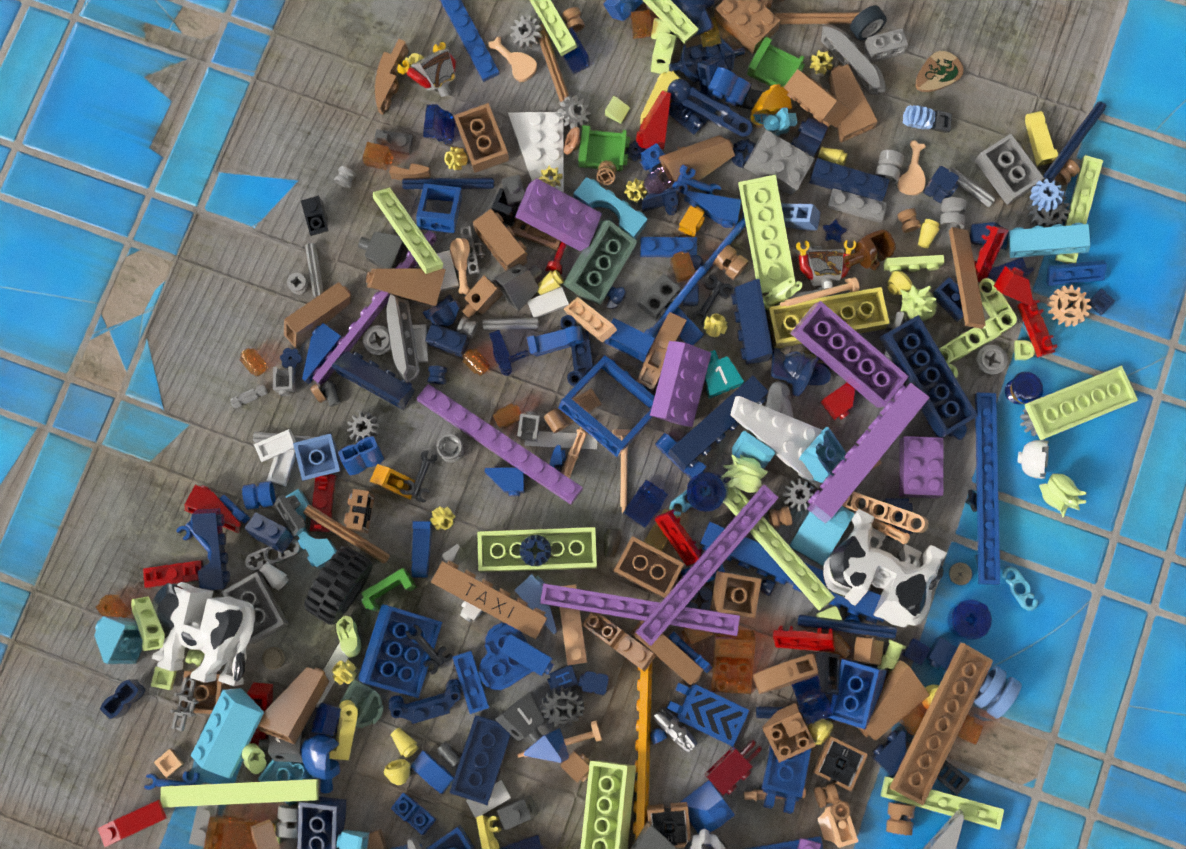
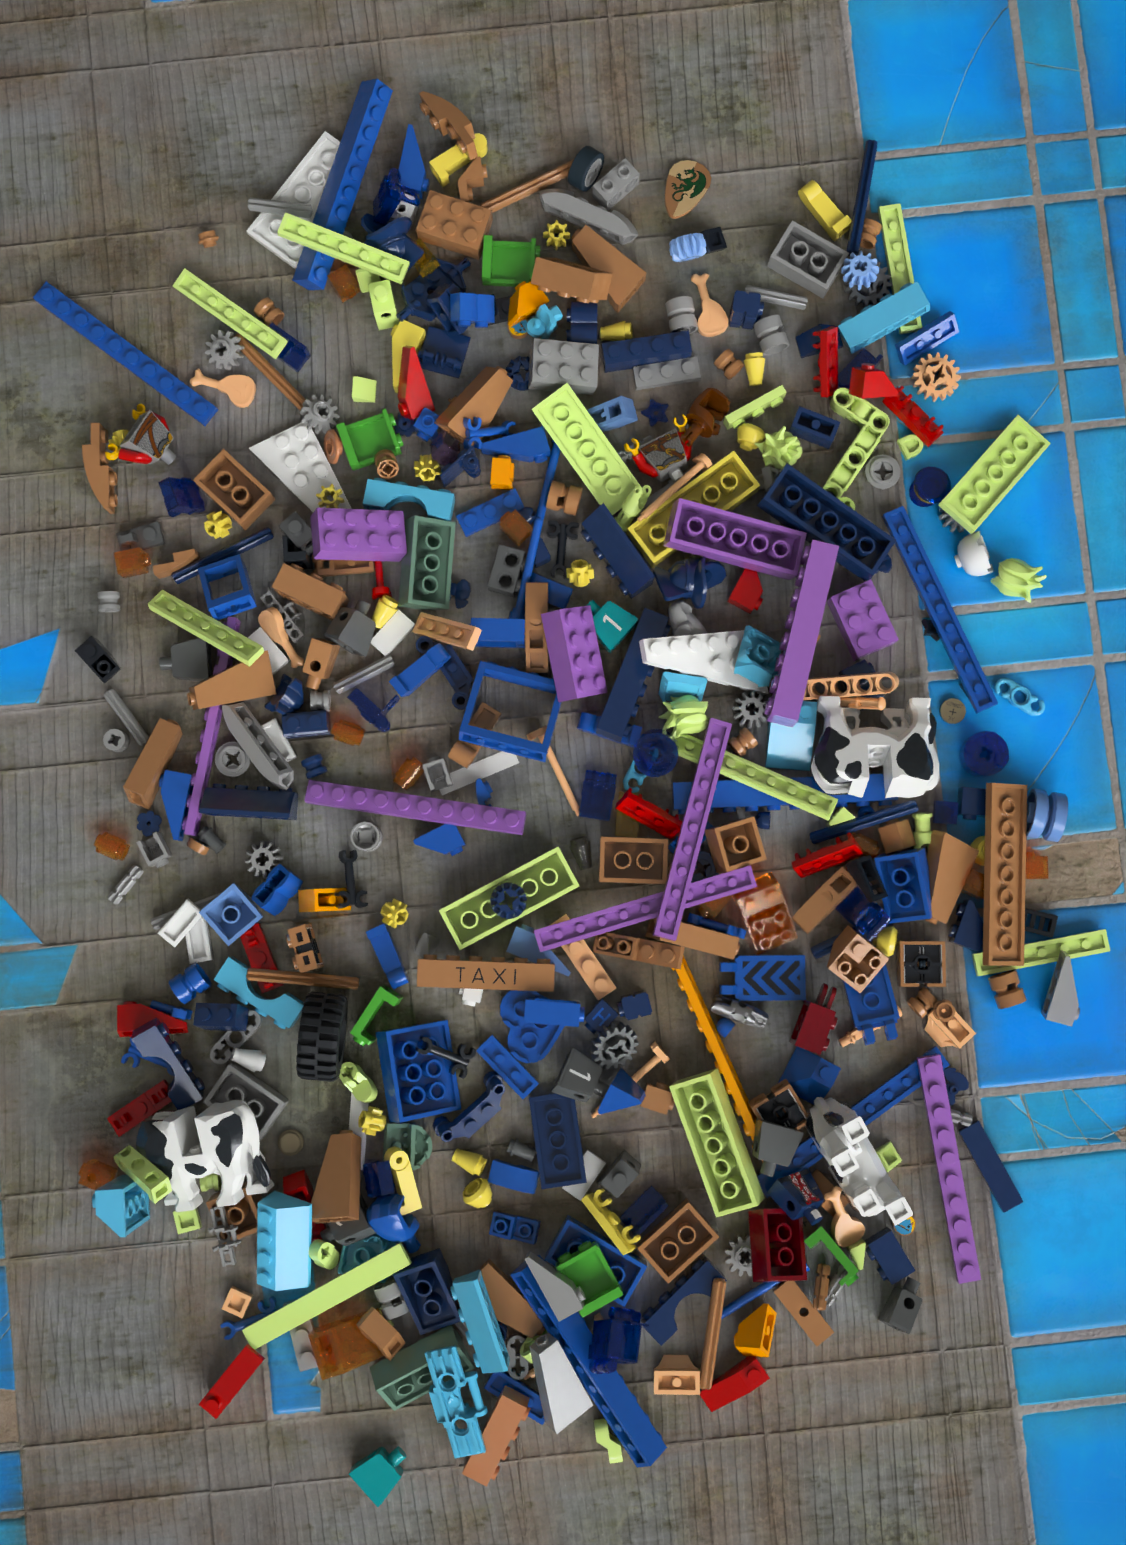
camera: 25 degrees left, 5 degrees up
dark blue brick [100,679,146,719] -> none
dark grey hinge [274,494,305,537] -> none
light nougat piece [561,427,588,478] -> none
dark blue piece [667,79,753,137] -> none
medium nougat tile [949,227,986,329] -> none
dark blue tile [1087,288,1115,315] -> none

